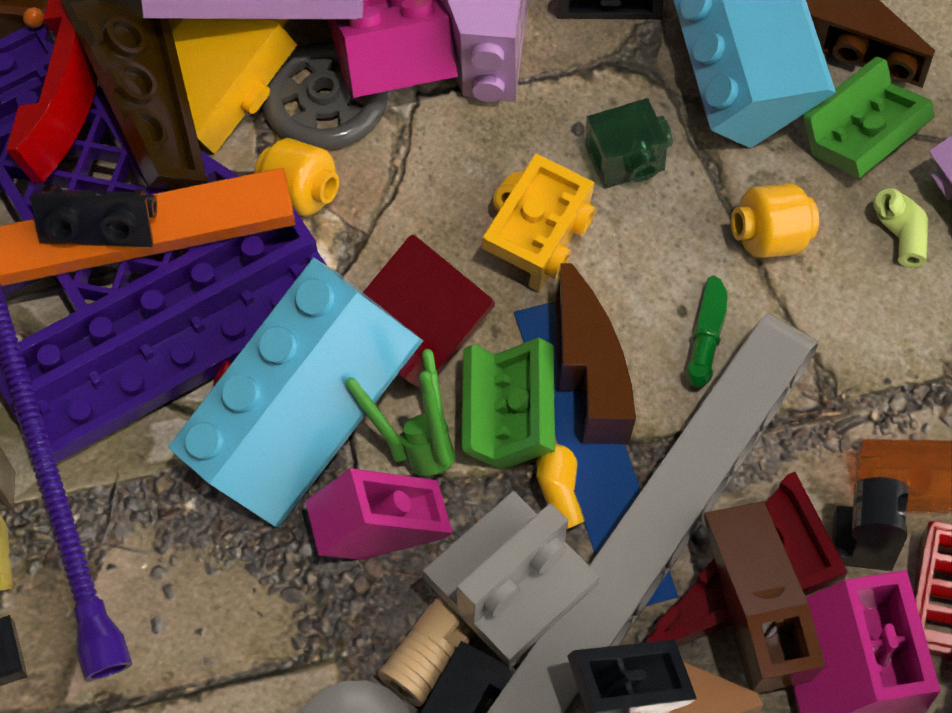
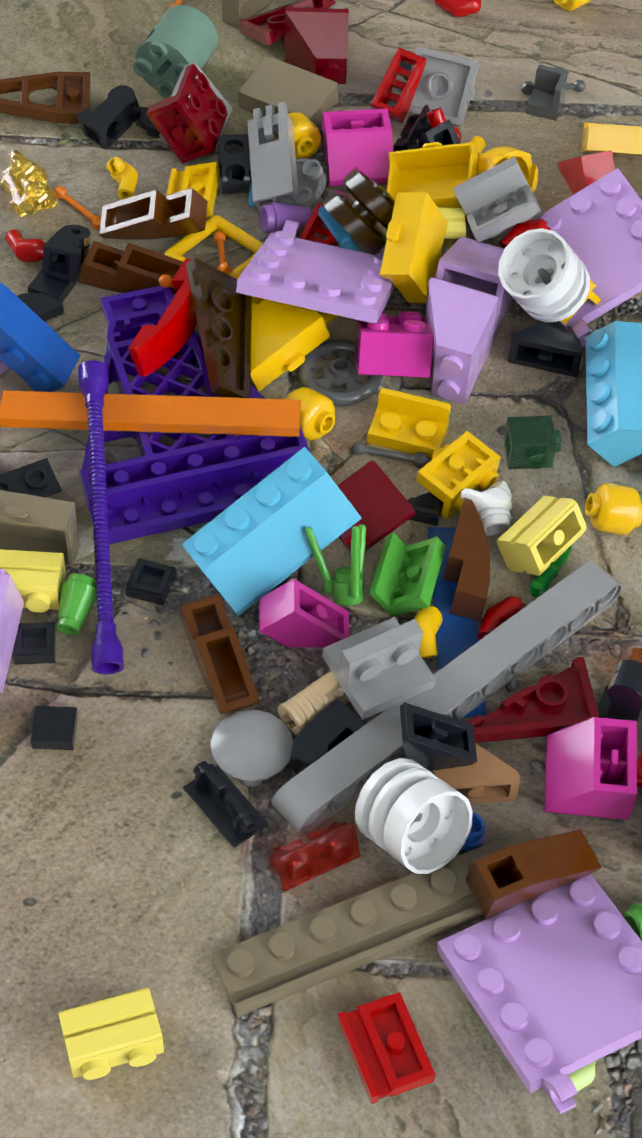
camera: 10 degrees right, 10 degrees down
black hinge [30,186,158,247] -> none
reddish brown slope [703,501,826,693] -> none
none -> bright green cone [56,573,97,636]
none -> black tile [126,558,176,606]
none -> reddish brown slope [179,594,260,715]
none -> dark grey hinge [352,441,428,468]
none -> yellow bracket [367,388,451,459]
none -> black tile [407,491,444,526]
none -> white animal [461,481,512,536]
none -> red arm [478,596,527,640]
none -> light yellow brick [496,496,587,576]

